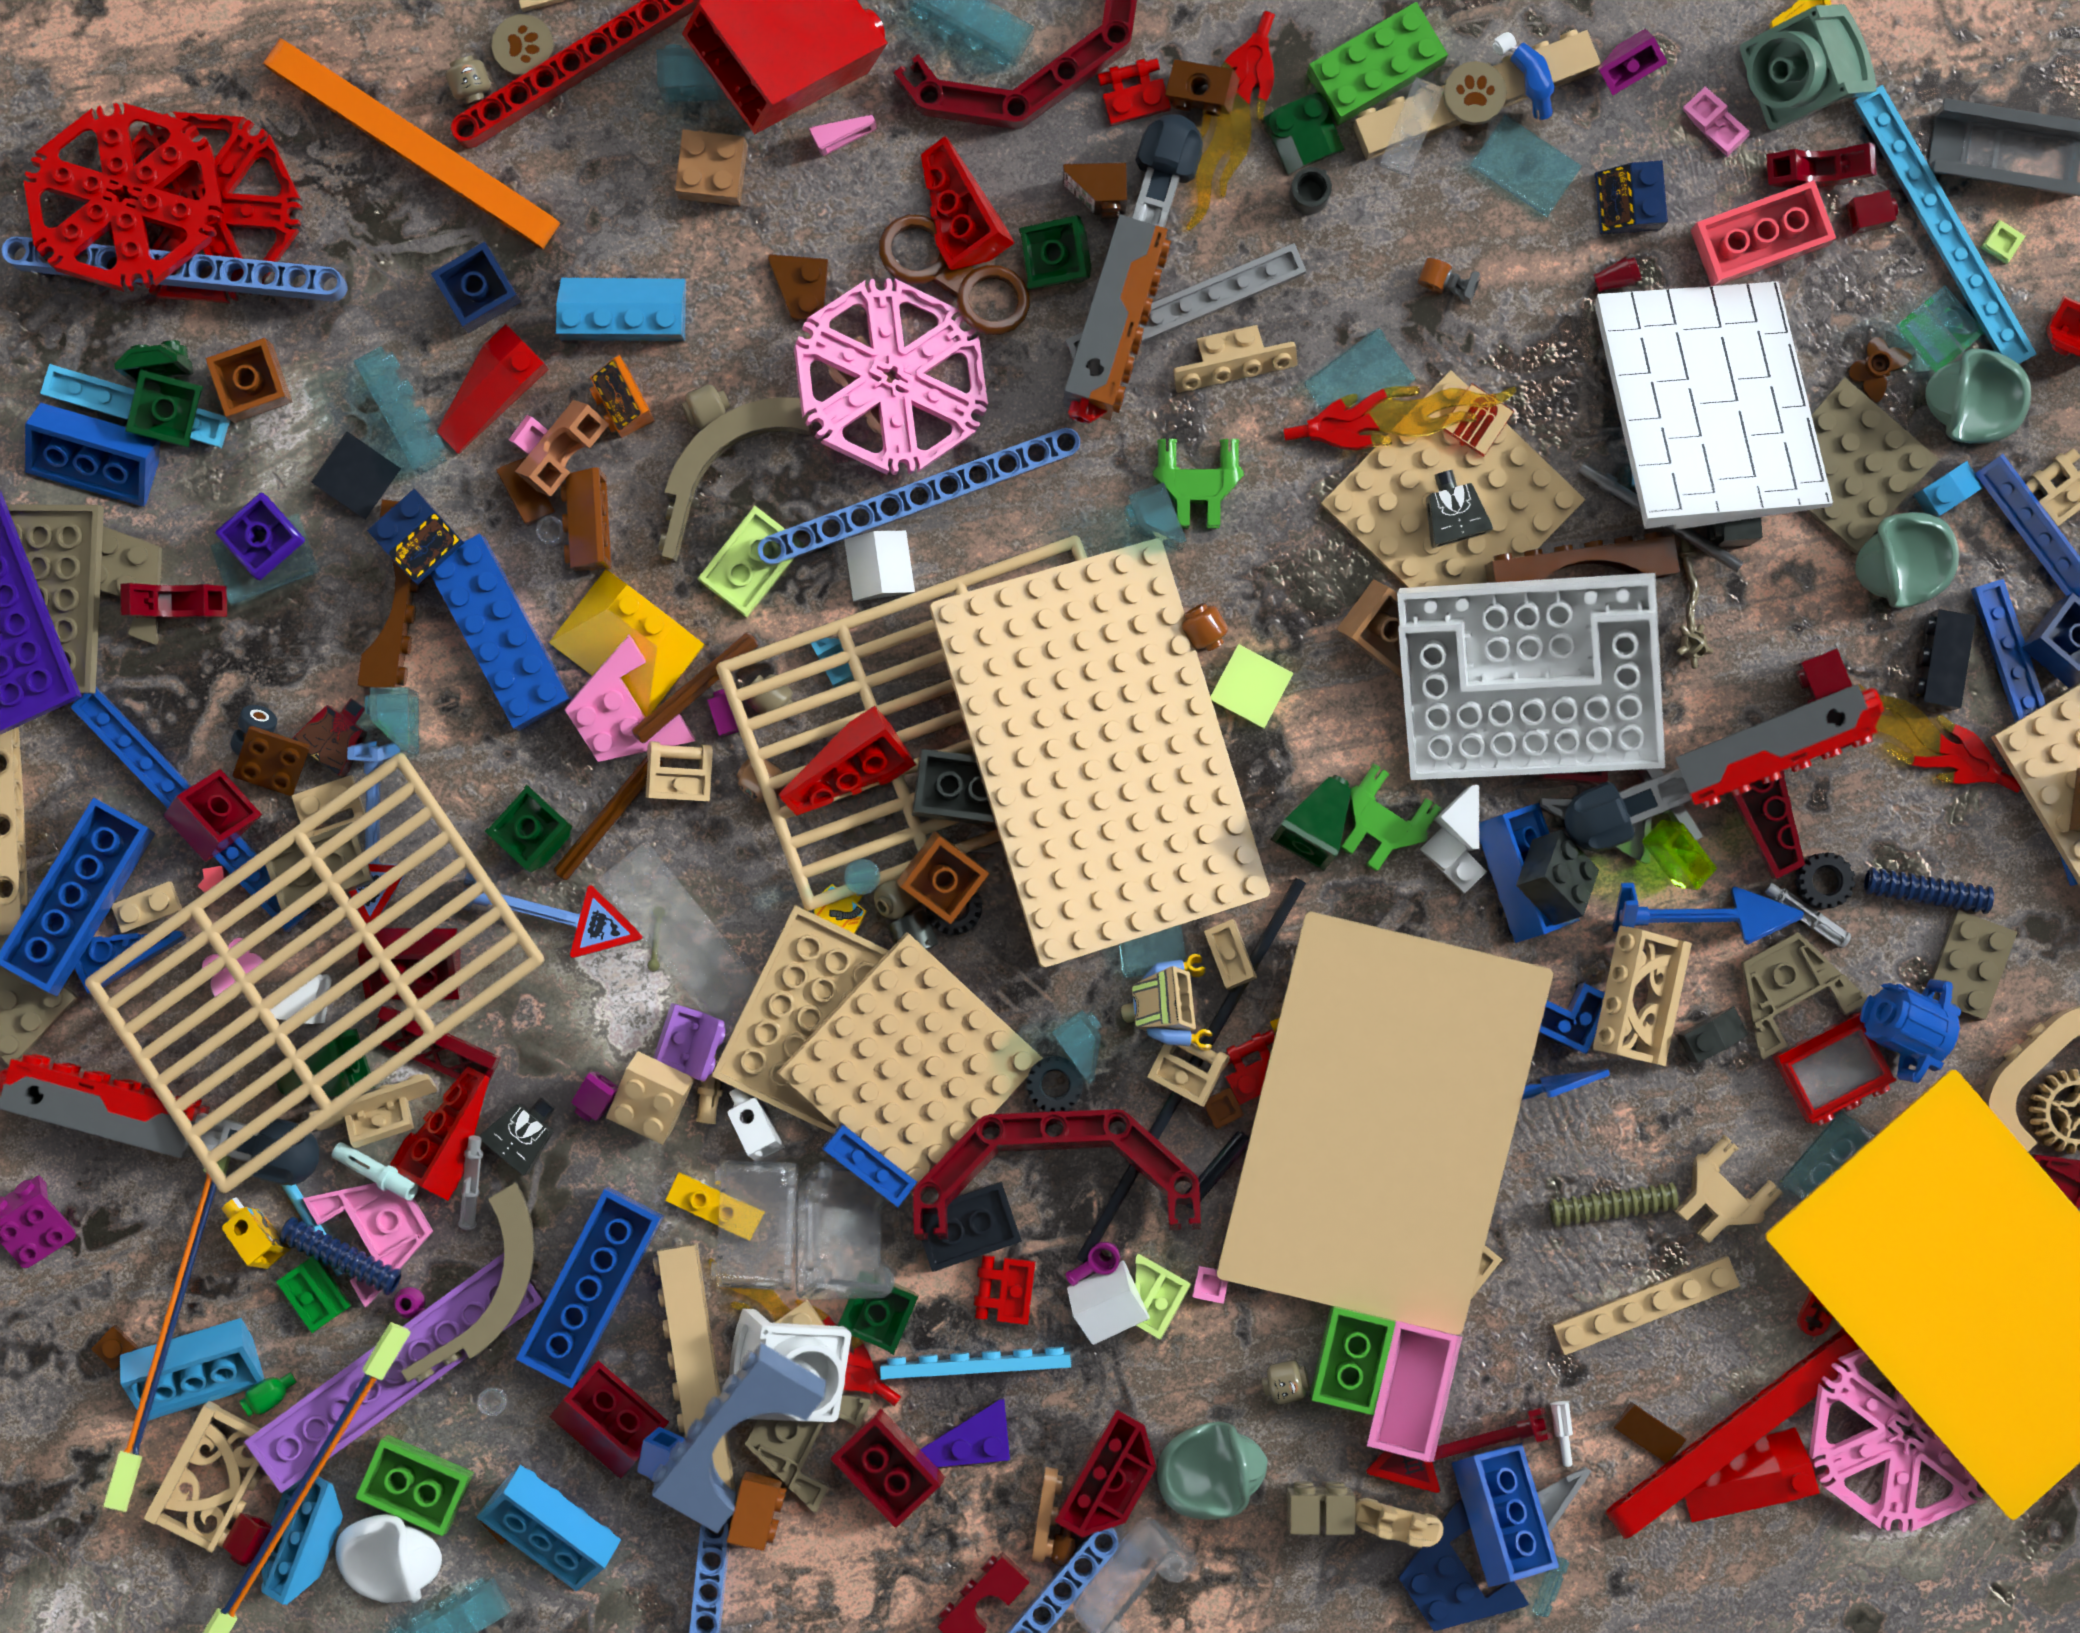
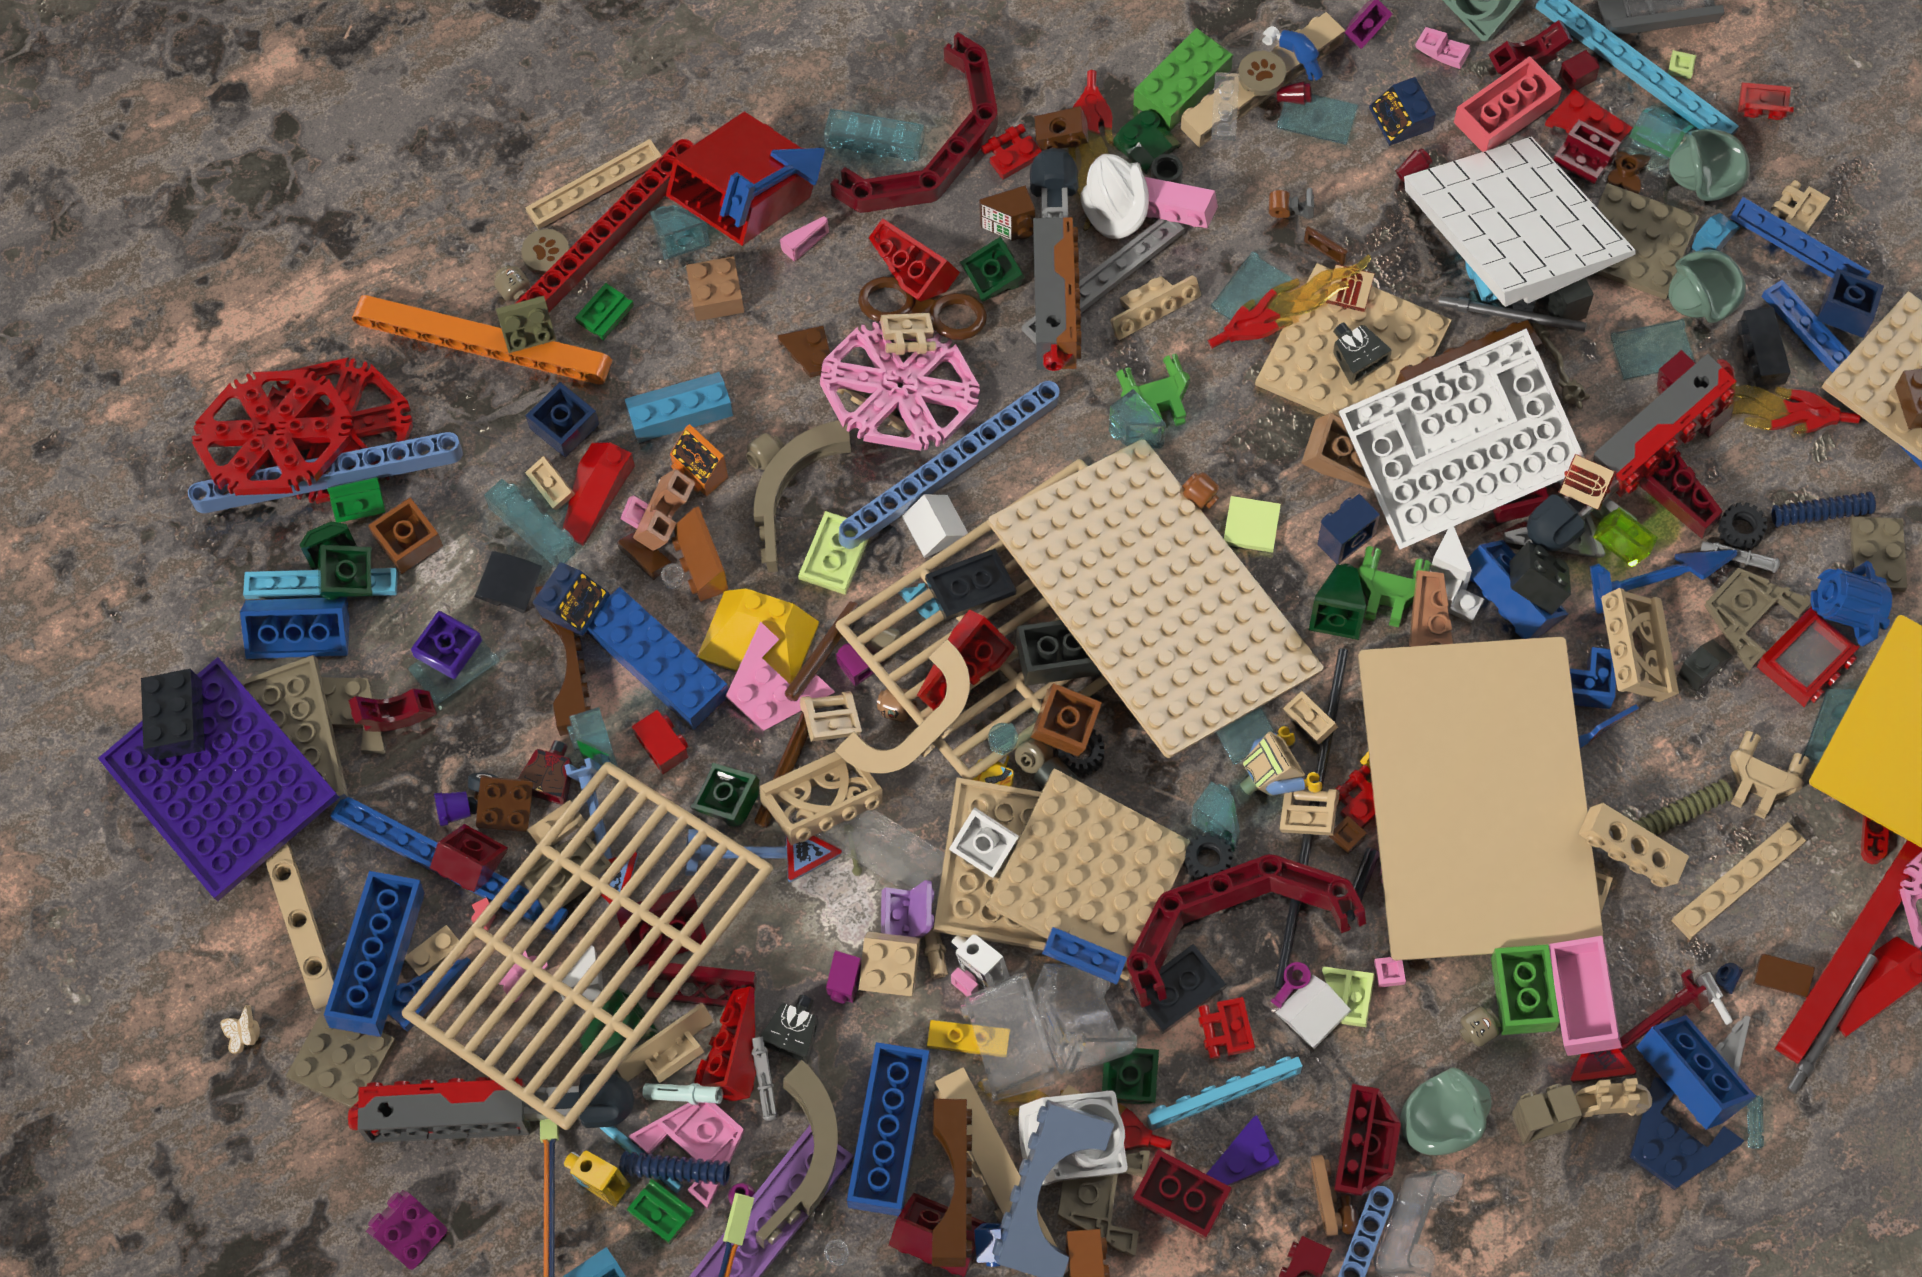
camera: 15 degrees left, 20 degrees down
none -> green plate [327,476,386,523]
none -> dark purple piece [434,791,471,826]
none -> olive plate [496,296,556,353]
none -> tan plate [525,456,575,511]
none -> green plate [575,283,634,341]
none -> red brick [632,709,689,774]
none -> blue piece [720,148,825,228]
none -> tan fence [760,752,883,845]
none -> tan arch [835,639,970,773]
none -> tan plate [880,313,936,355]
none -> black plate [925,548,1016,621]
none -> reddish brown arch [932,1099,972,1267]
none -> white slope [949,807,1019,878]
none -> bright pink plate [951,968,978,1000]
none -> white piece [1081,154,1149,239]
none -> bright pink brick [1144,177,1218,228]
none -> dark red cone [1277,81,1312,105]
none -> reddish brown slope [1304,226,1353,266]
none -> dark blue brick [1317,493,1380,564]
none -> nougat wing [1409,570,1453,647]
none -> red wing [1545,89,1633,145]
none -> dark red brick [1553,120,1621,184]
none -> piece [1558,454,1617,510]
none -> tan brick [1579,803,1689,887]
none -> clear light blue piece [1610,319,1695,380]
none -> dark blue plate [1716,963,1743,994]
none -> flat silver bar [1786,954,1878,1094]

